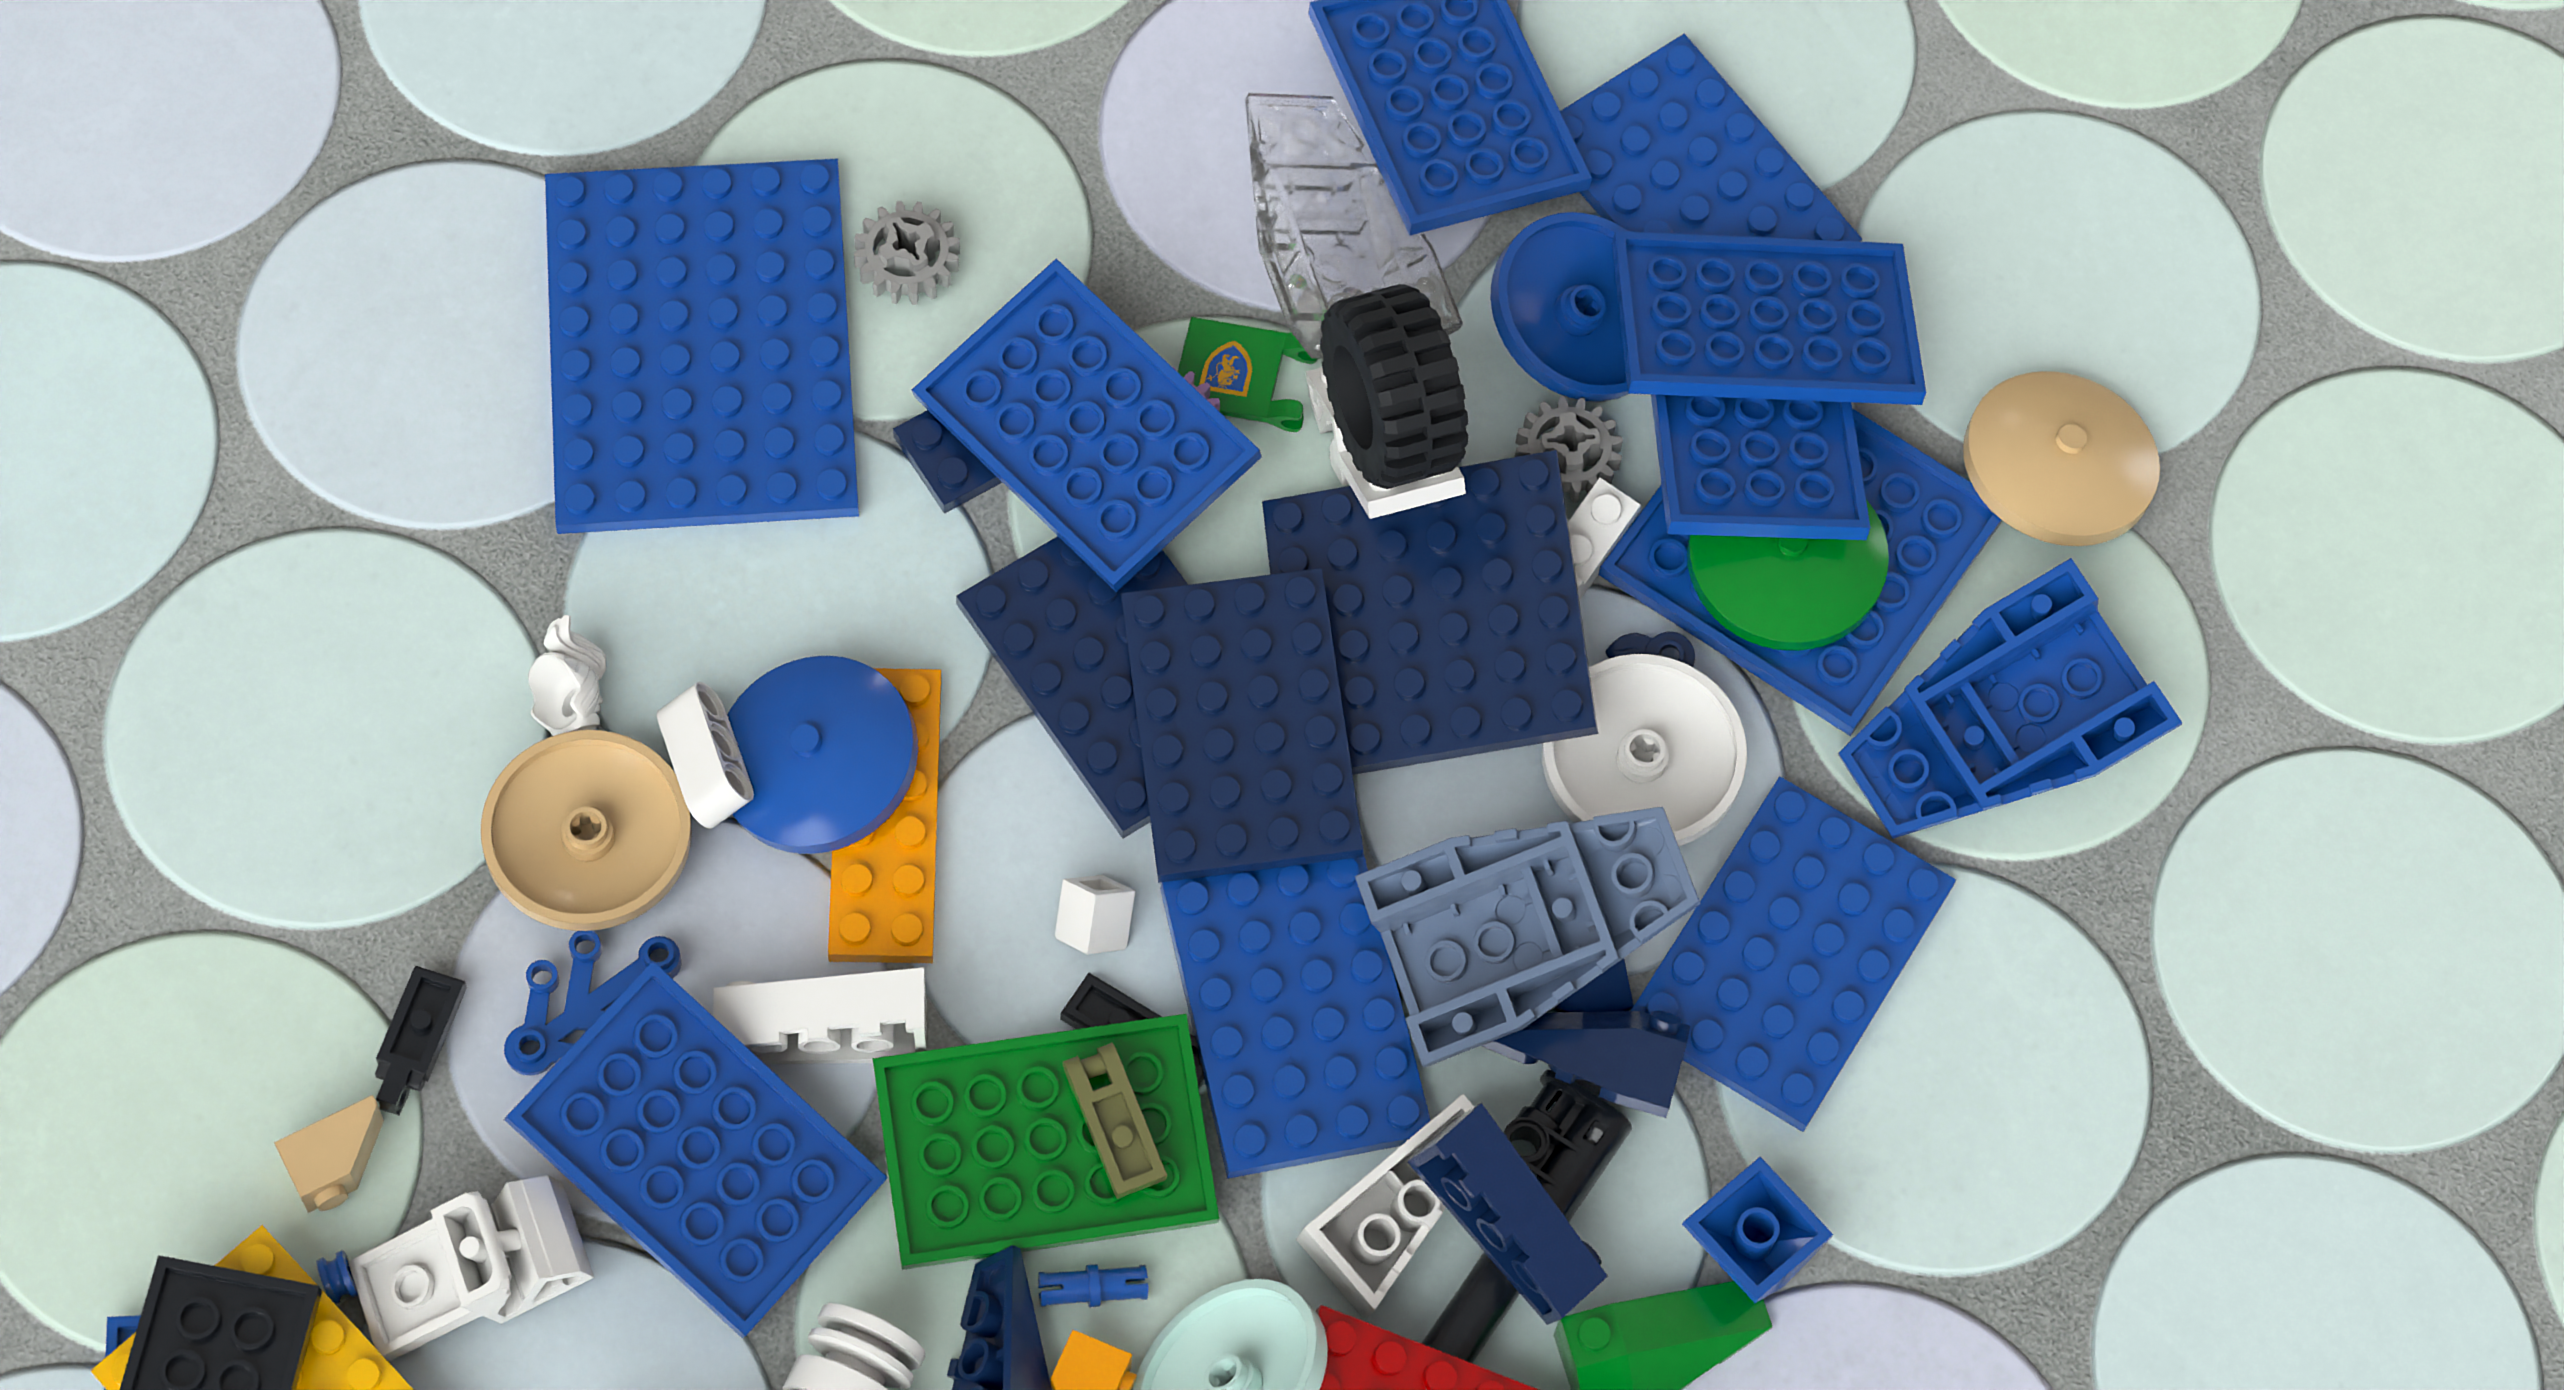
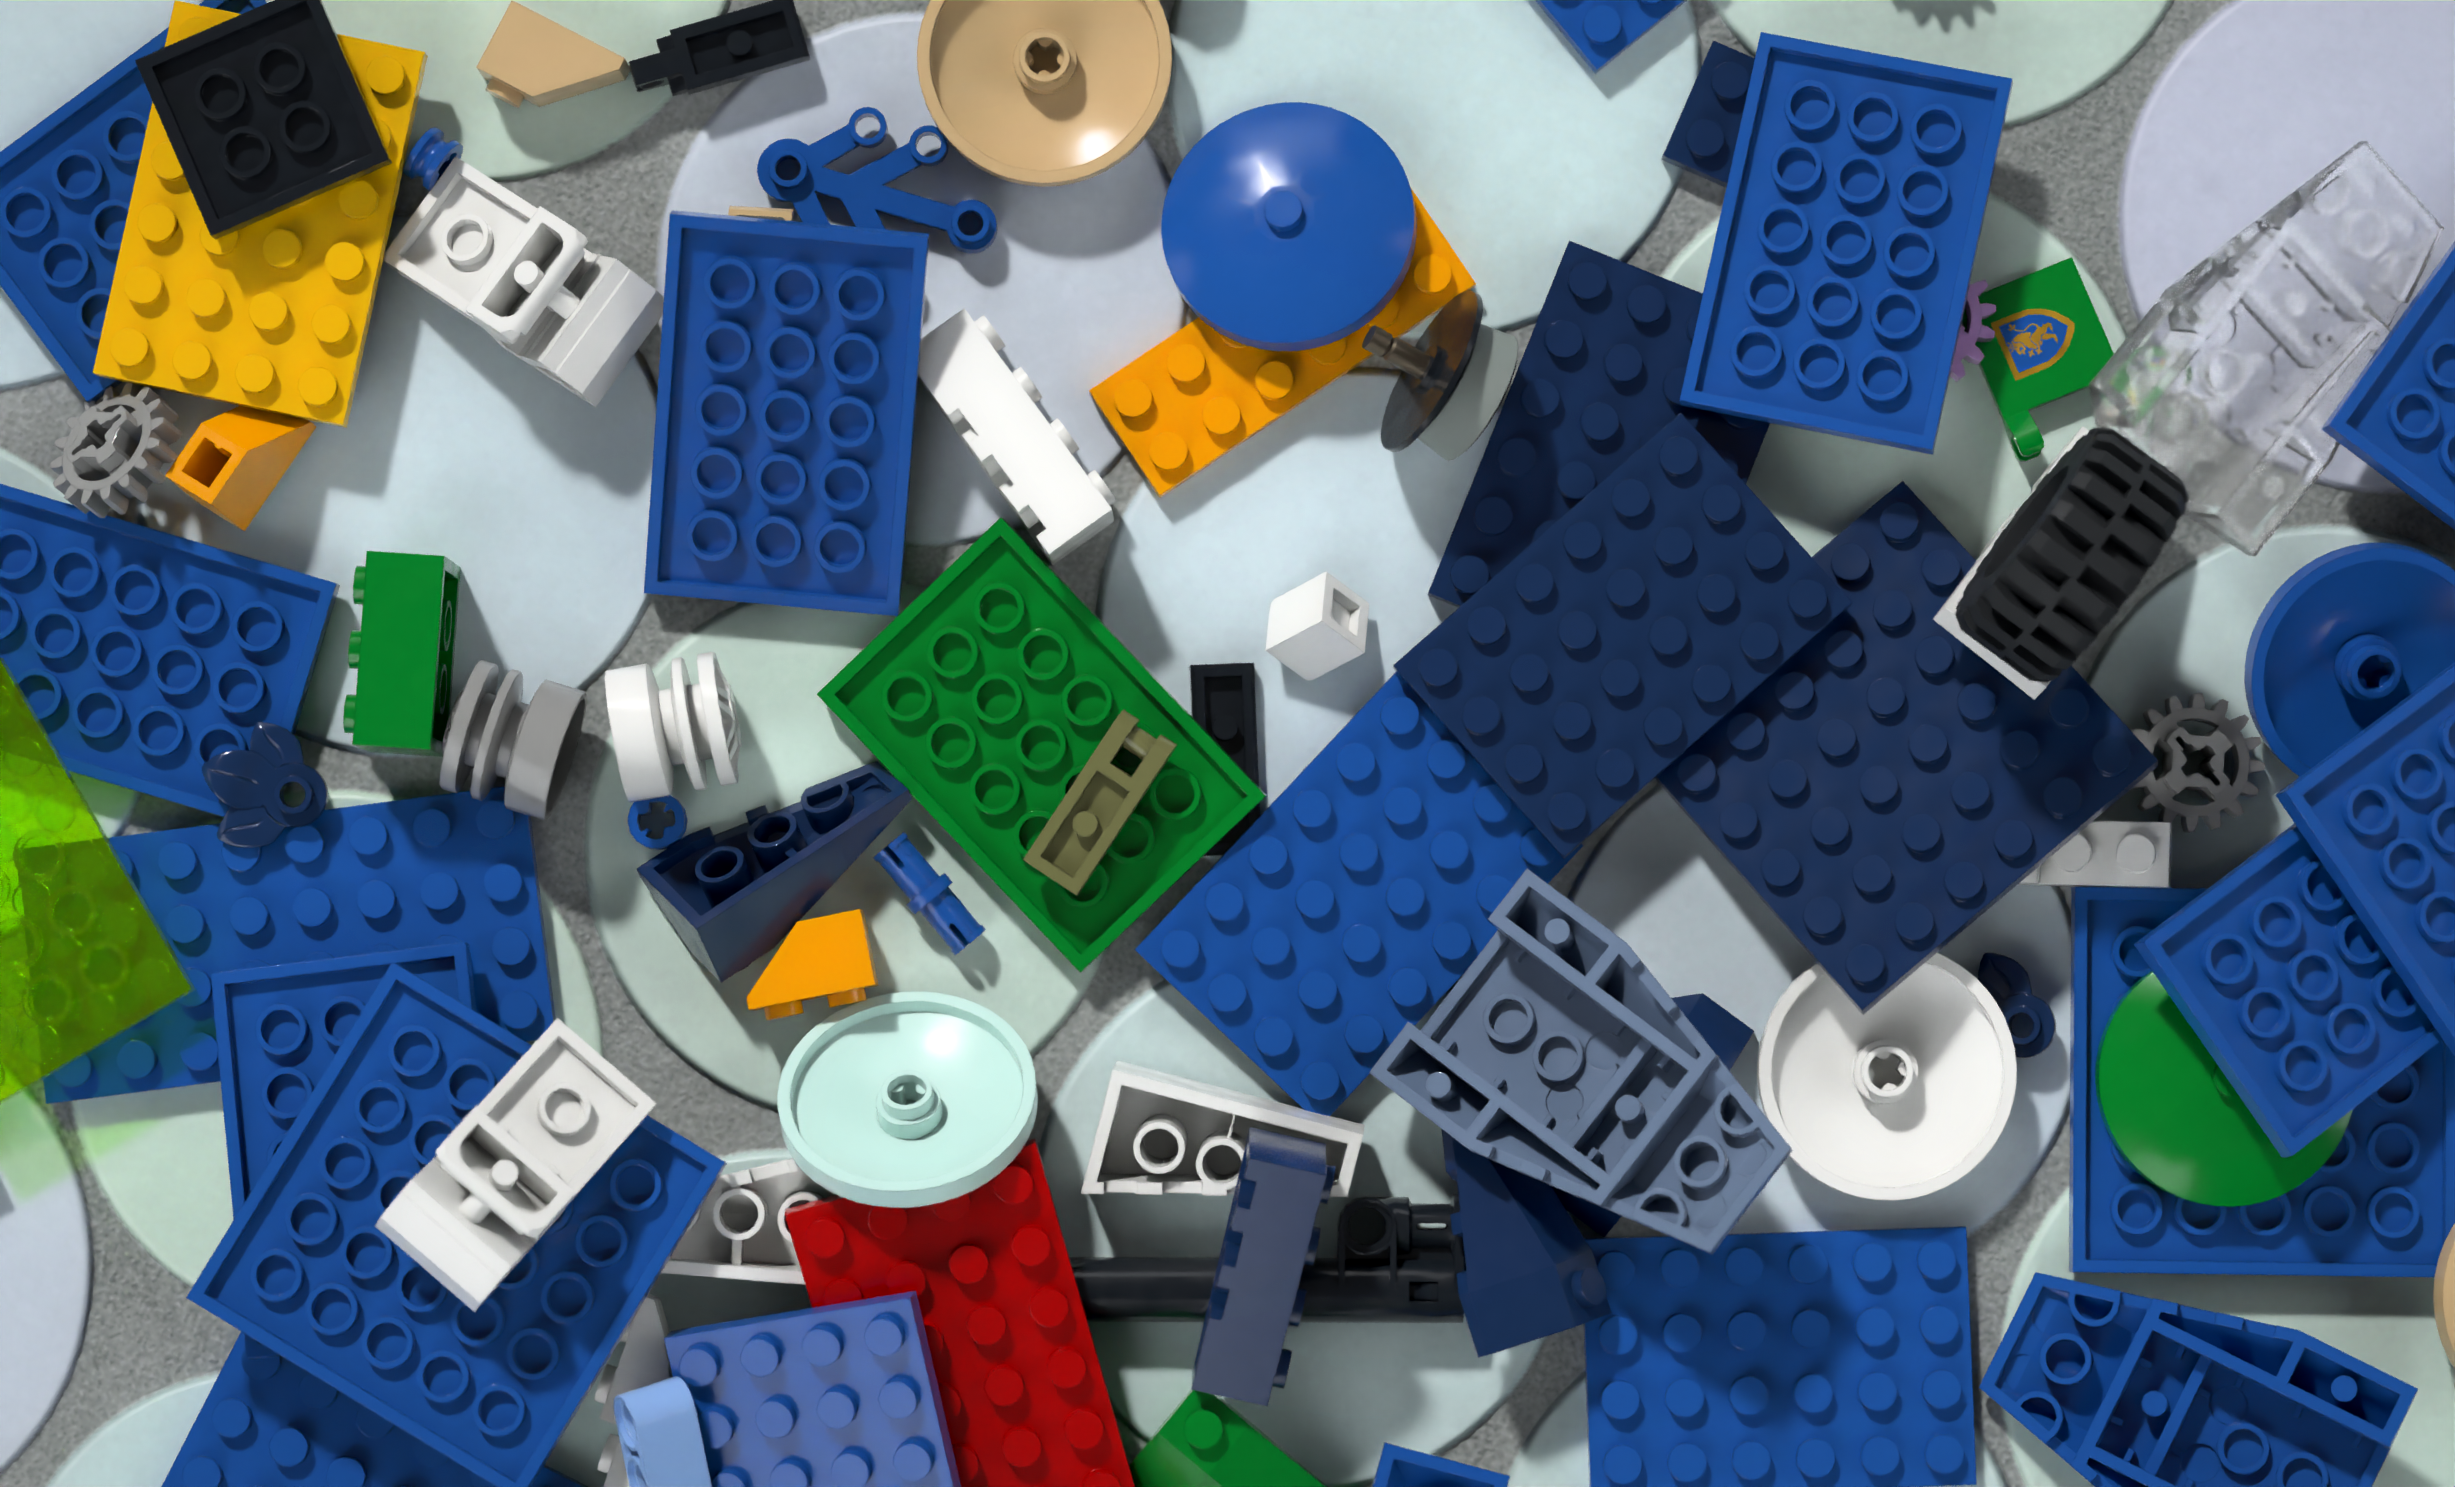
camera: 60 degrees right, 20 degrees up
white beam [657,681,754,829] -> none
none -> piece [1362,290,1518,461]

